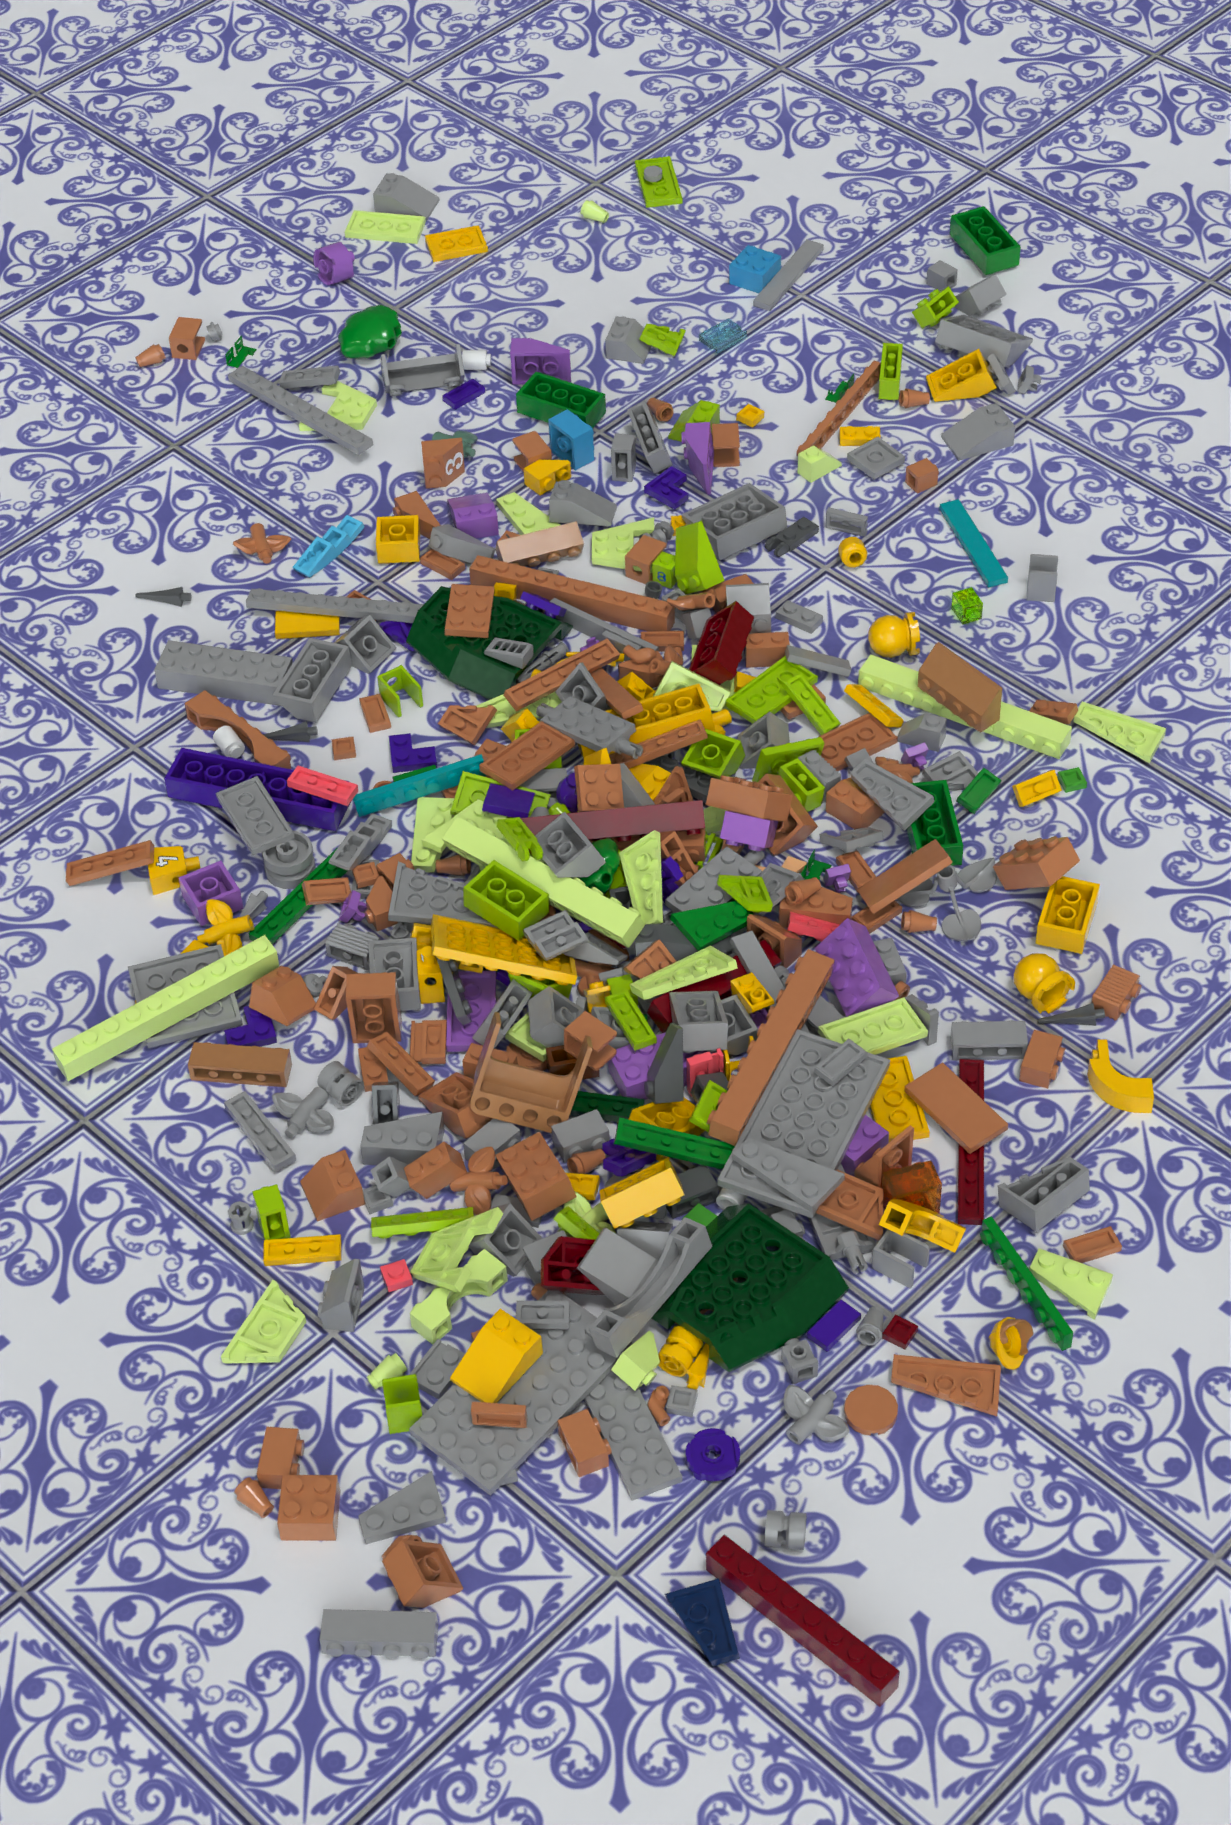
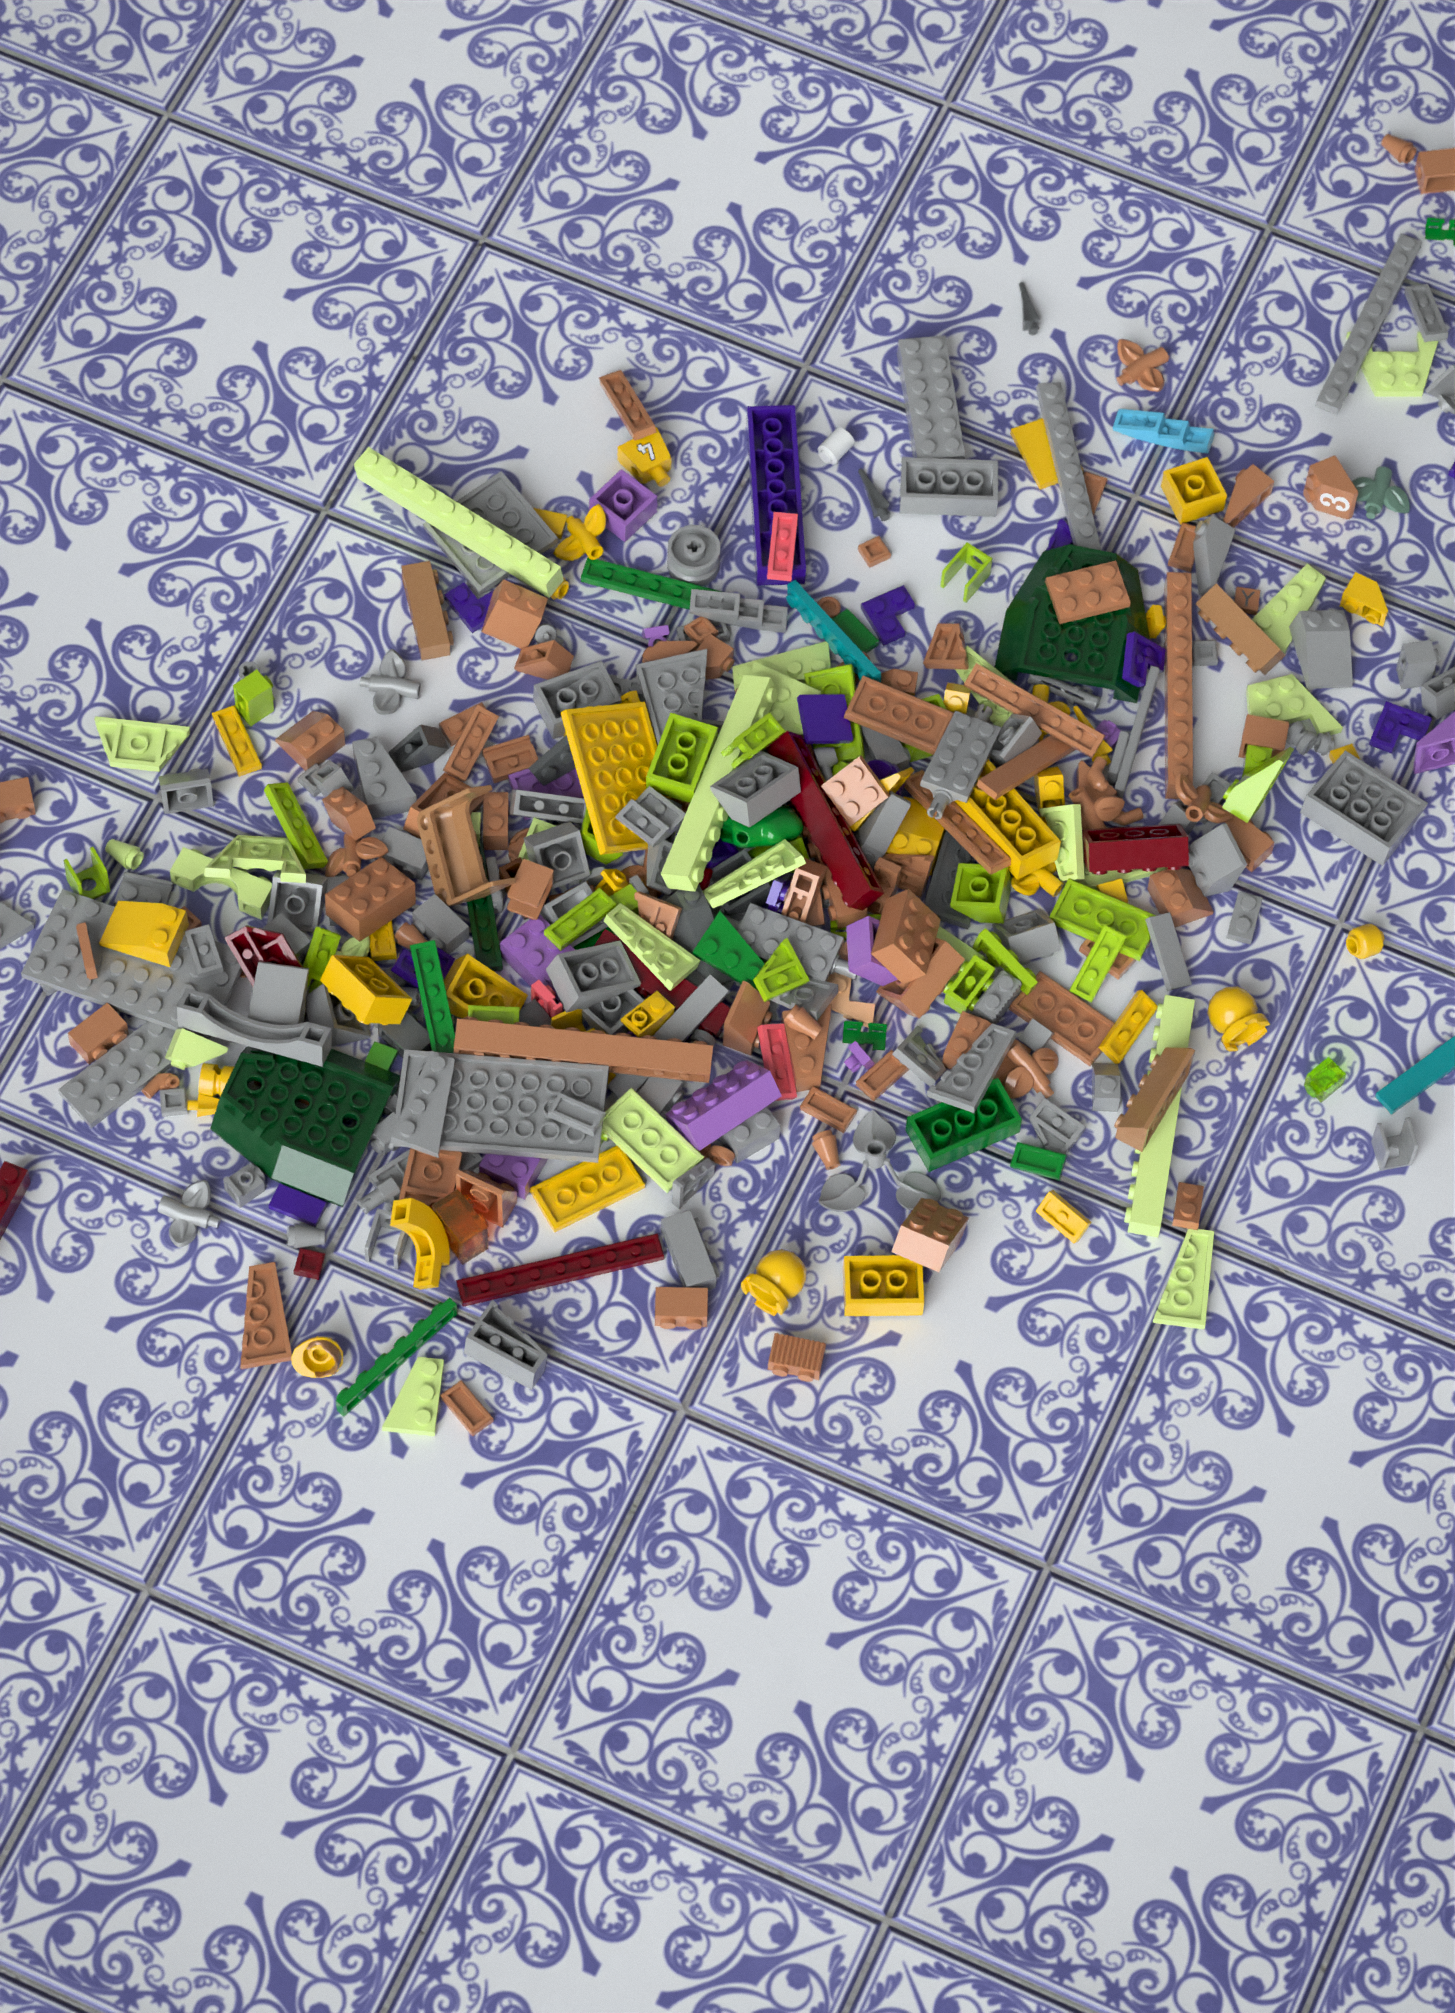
camera: 65 degrees right, 15 degrees up
nougat arch [184,690,292,770] -> none
light grey tile [216,776,295,855] -> none
light grey plate [224,1091,296,1172] -> none
light grey piece [239,891,268,920] -> none
nougat tile [302,877,351,905] -> none
light grey wheel [317,1061,364,1106] -> none
light grey brick [325,923,380,970] -> none
light grey slope [334,614,396,674] -> none
nougat brick [346,972,402,1043] -> none
nougat tile [359,694,391,733] -> none
coral plate [380,1259,413,1293] -> none
medium lavender slope [447,492,499,539] -> none
light grey slope [484,638,533,669] -> none
nougat piece [512,431,552,472] -> none
dark azure brick [548,409,594,471] -> none
nougat tile [641,631,684,652] -> none
dark grey slope [644,1023,684,1104] -> none
dark grey hinge [645,581,662,599] -> none
dark purple plate [686,1428,740,1481] -> none
dark grey hinge [764,517,819,557] -> none
light grey wheel [765,1510,807,1550] -> none
light grey tile [826,507,868,537] -> none
nougat tile [844,1385,898,1435] -> none
nougat tile [857,839,953,914] -> none
medium lavender tile [901,742,929,771] -> none
nougat tile [904,1062,1008,1154] -> none
dark grey piece [1037,1003,1105,1026] -> none
bright green tile [1057,767,1087,793] -> none
yellow arch [1087,1039,1154,1113] -> none

